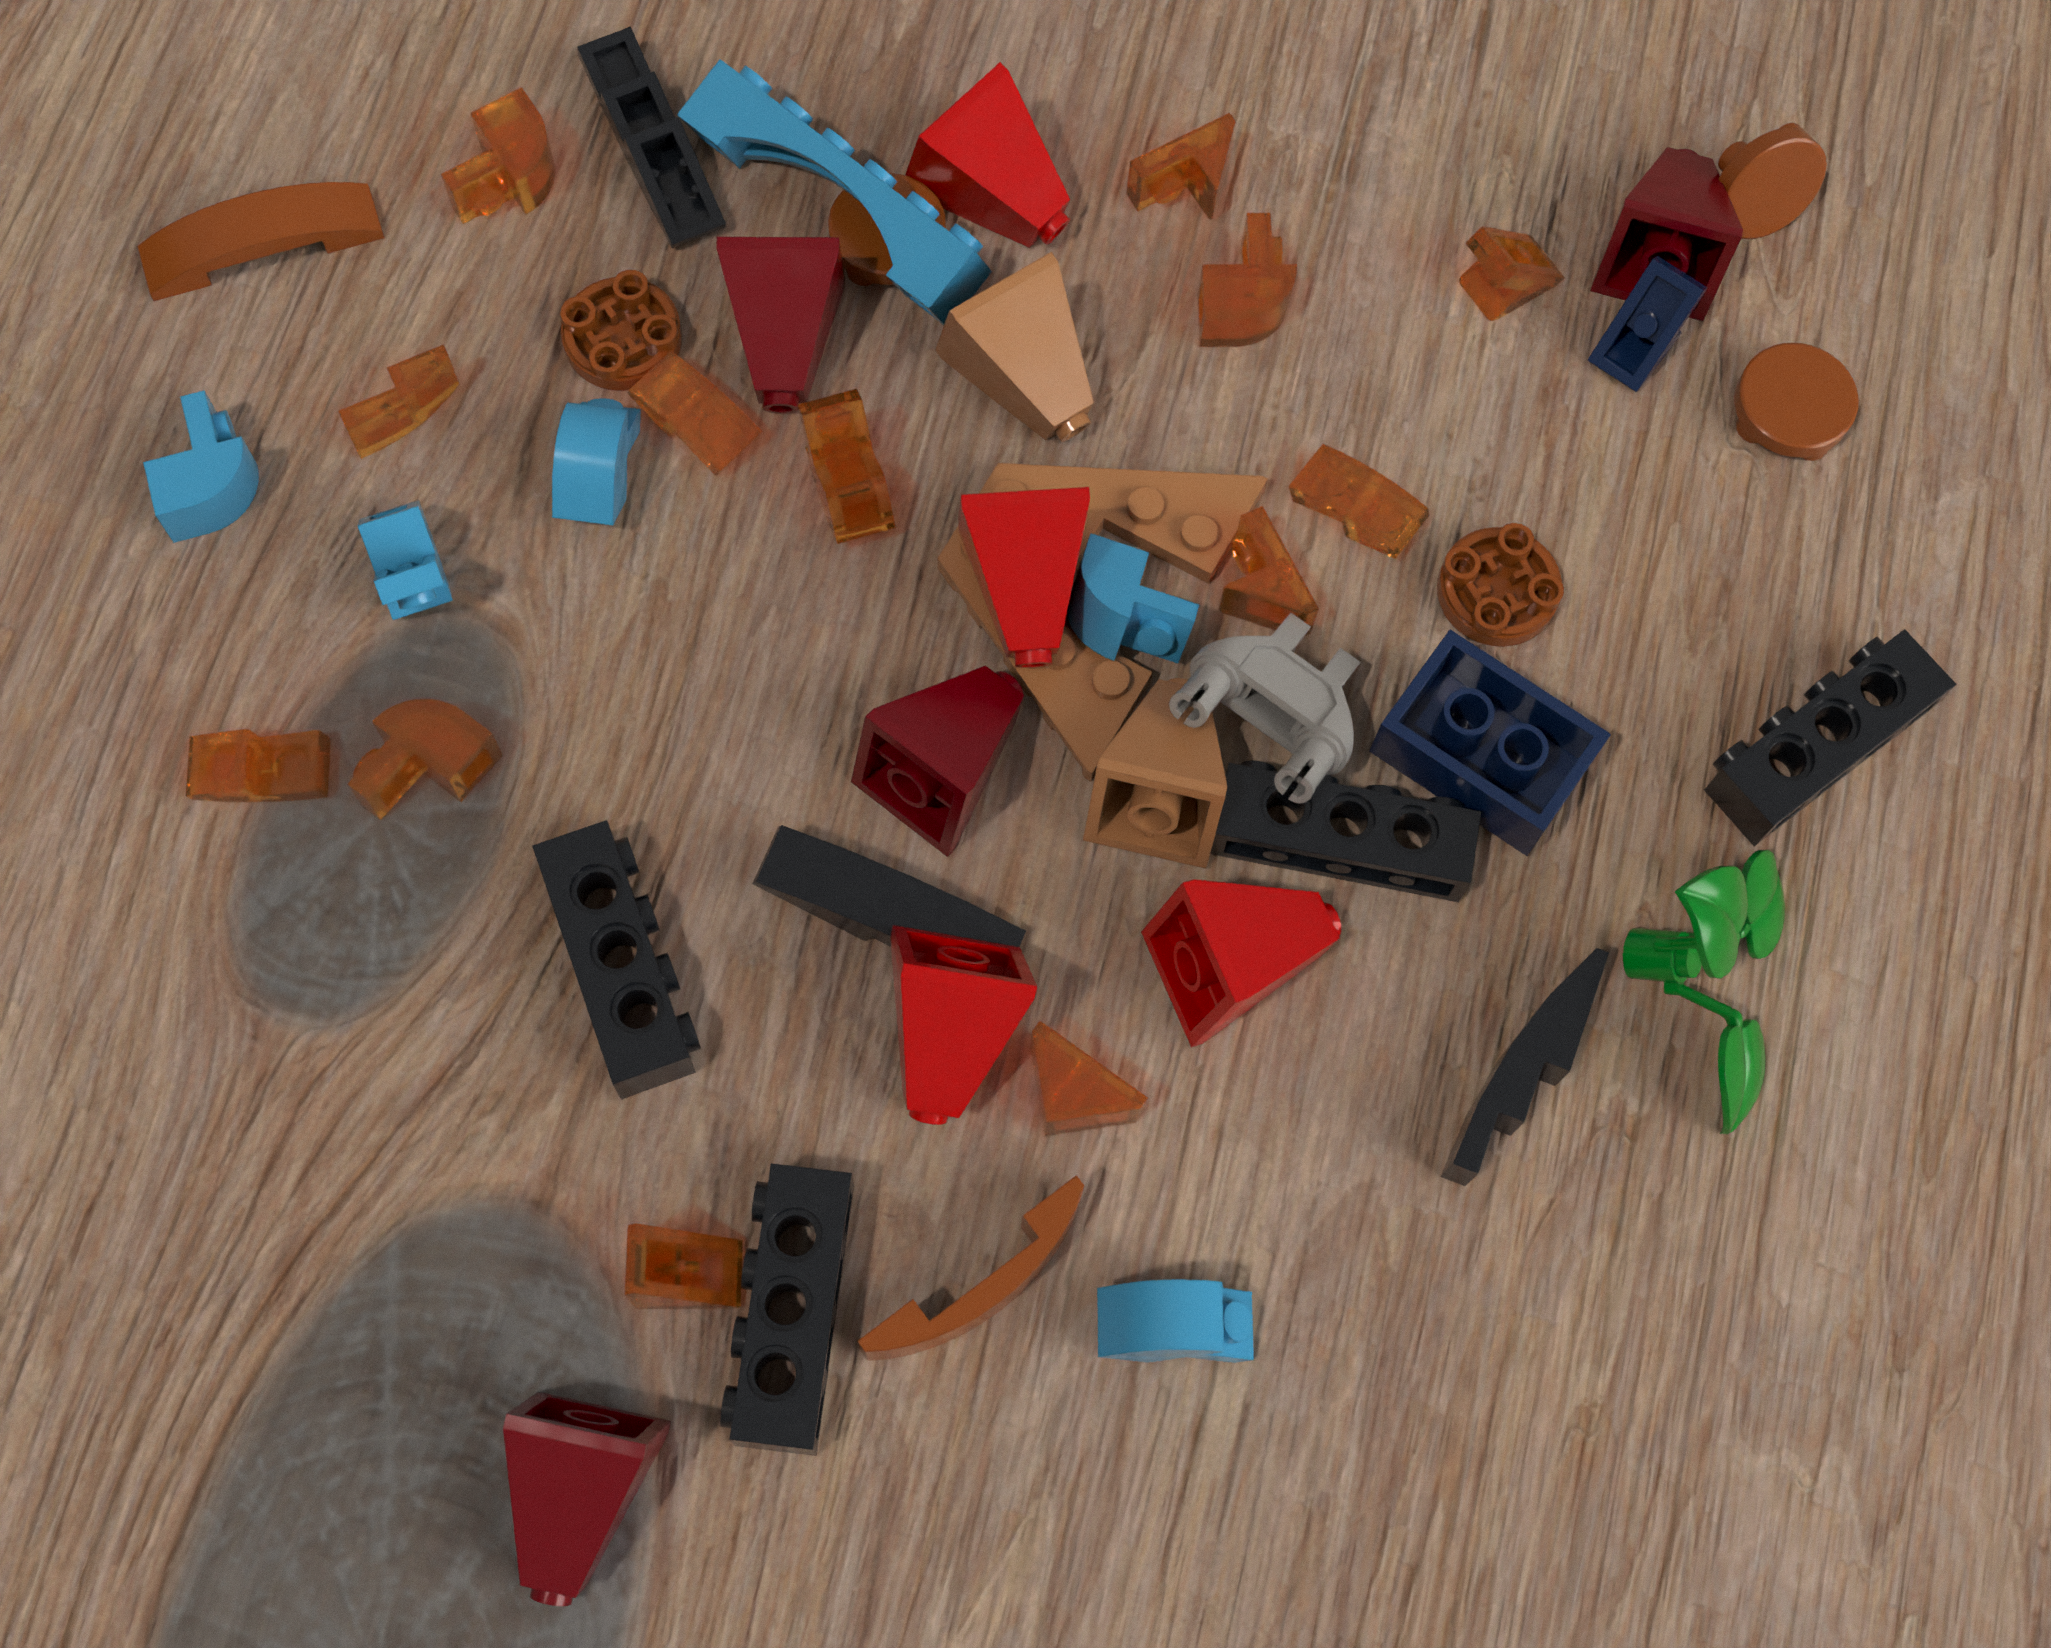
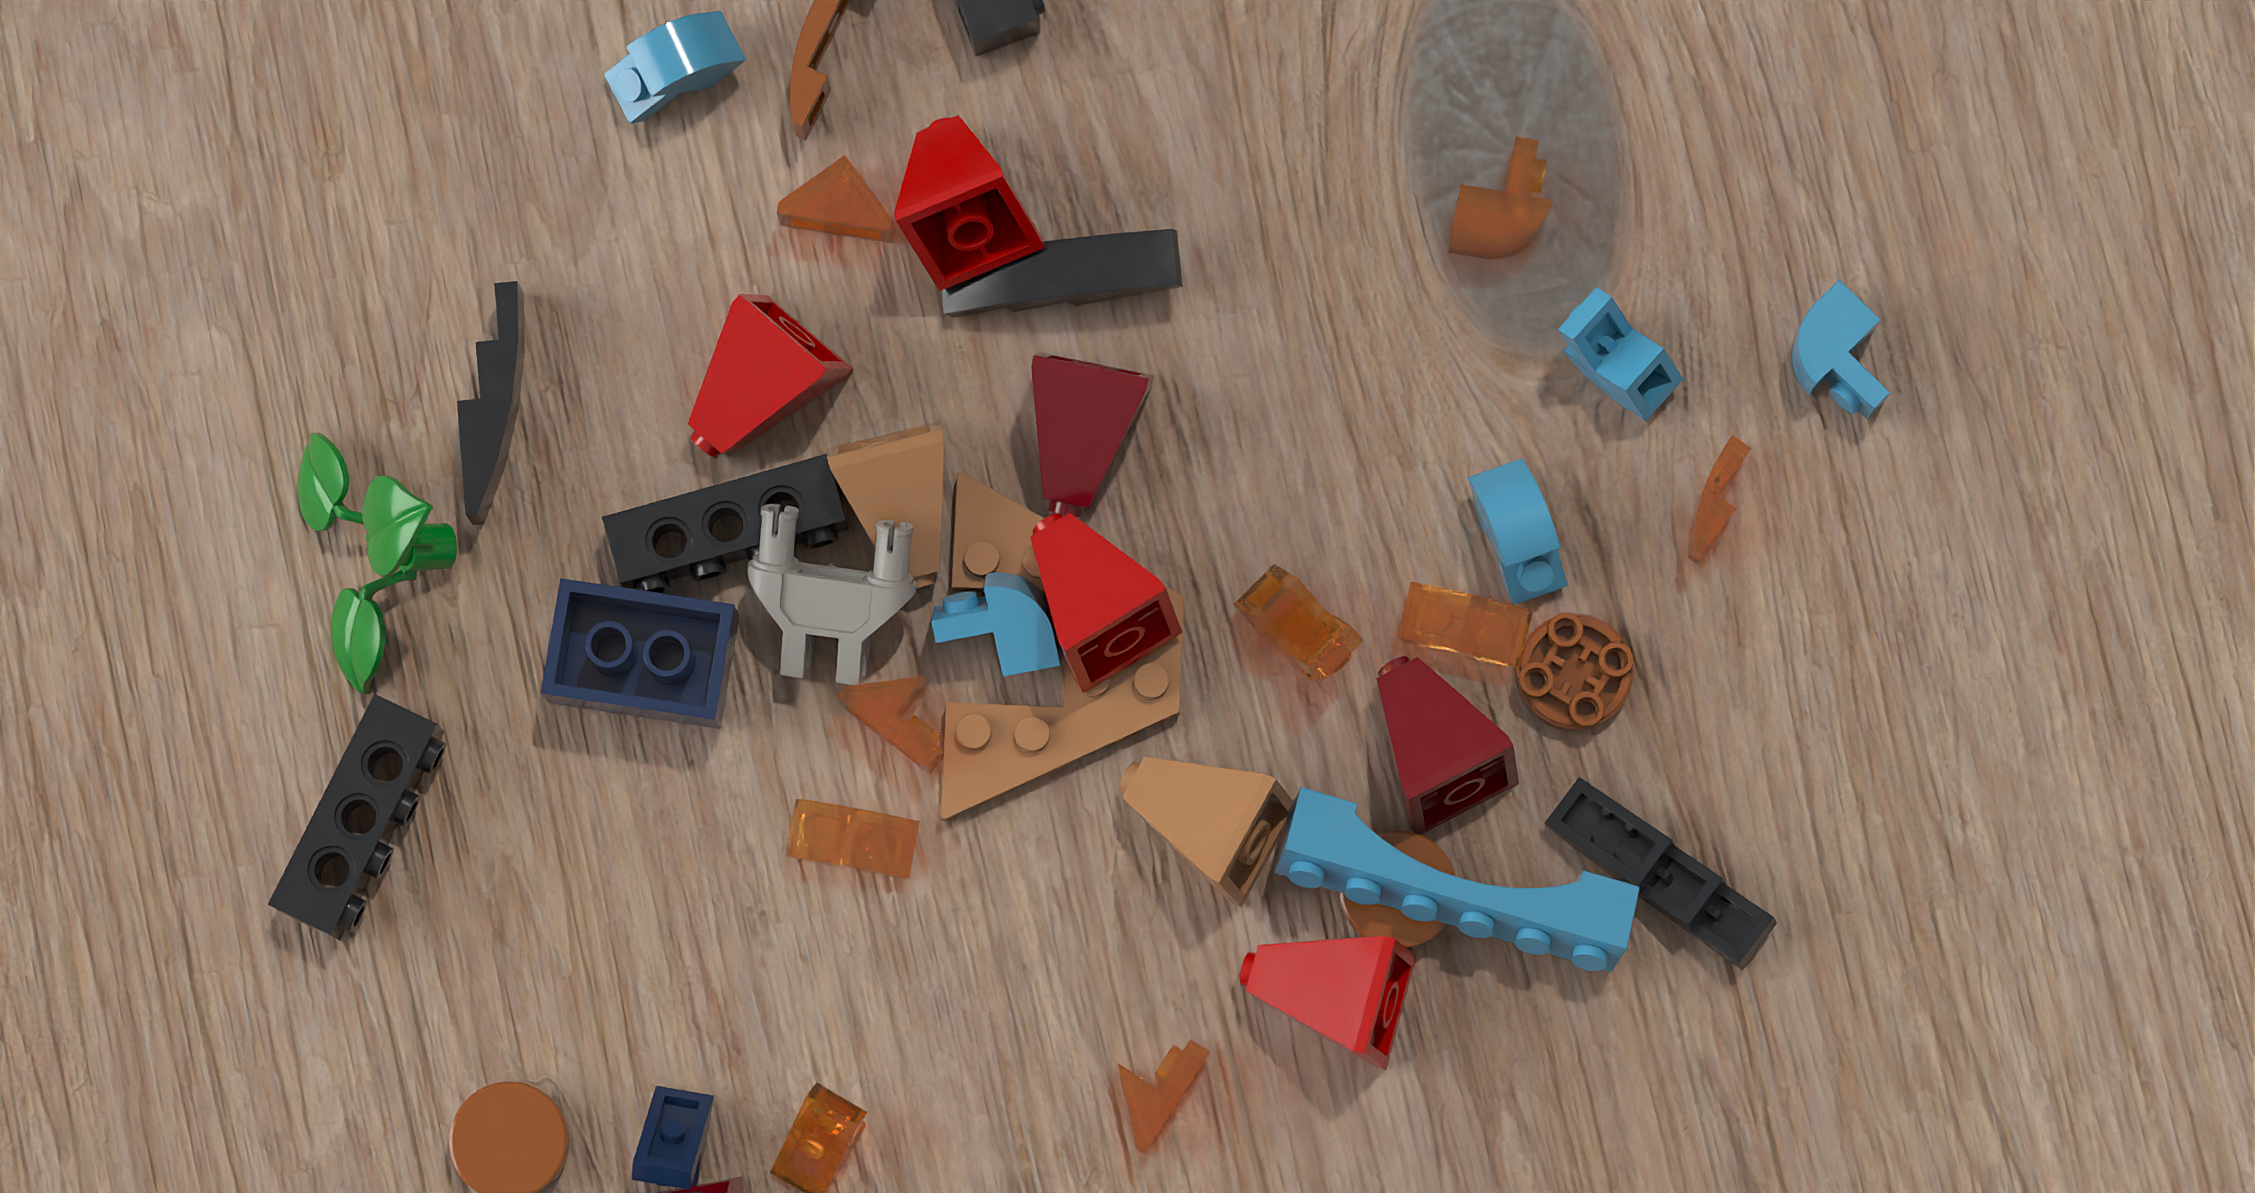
camera: 160 degrees right, 10 degrees up
dark orange slope [137,182,385,301] -> none
clear orange slope [186,729,331,802] -> none
clear orange brick [441,87,555,224] -> none
black brick [532,820,701,1100] -> none
clear orange brick [1197,213,1297,347] -> none
dark orange tile [1437,523,1564,647] -> none

